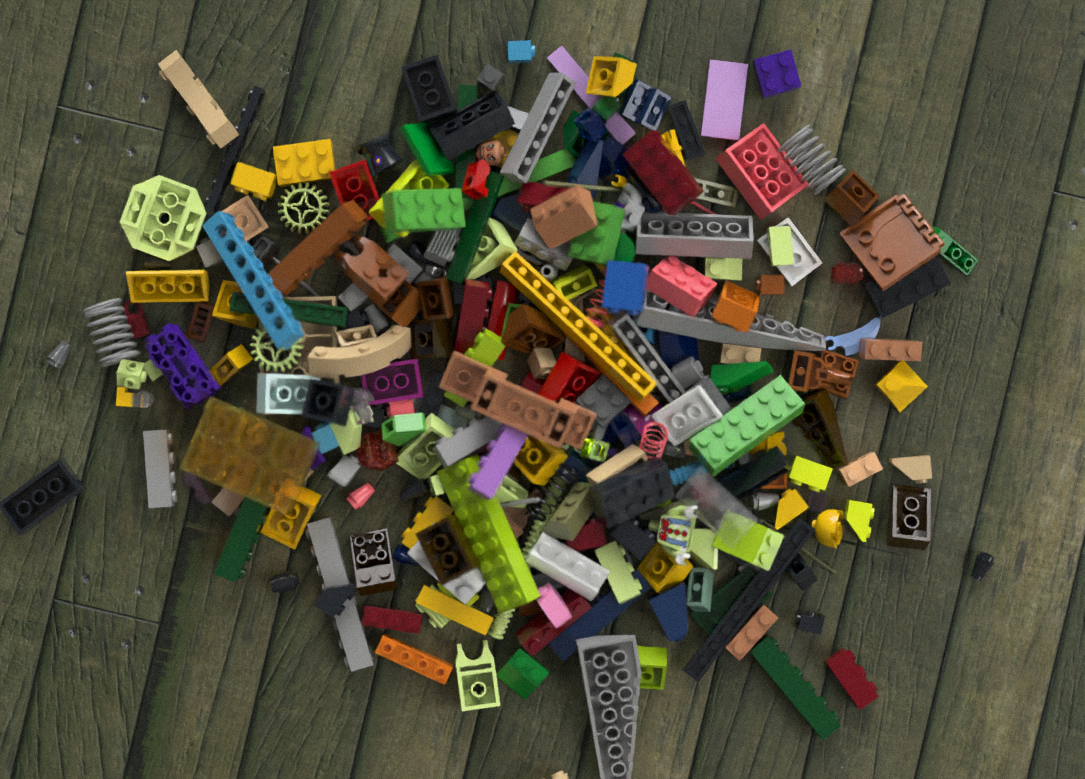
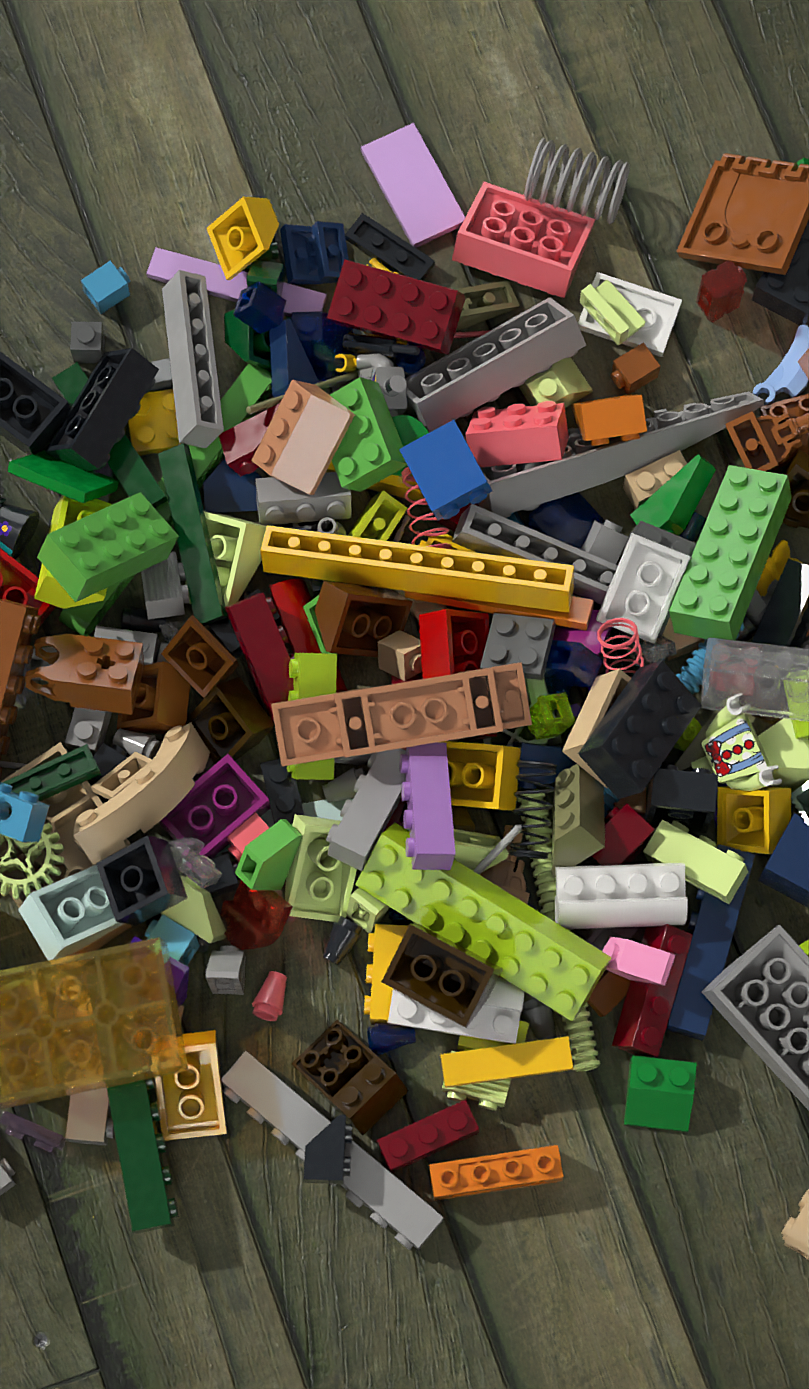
camera: 30 degrees left, 15 degrees down
black brick [270,570,299,594] -> none
yellowish green brick [455,640,500,711] -> none
red leg [461,160,490,200] -> none
nougat head [477,140,507,166] -> none
dark purple brick [752,49,801,100] -> none
reddish brown slope [824,169,880,226] -> none

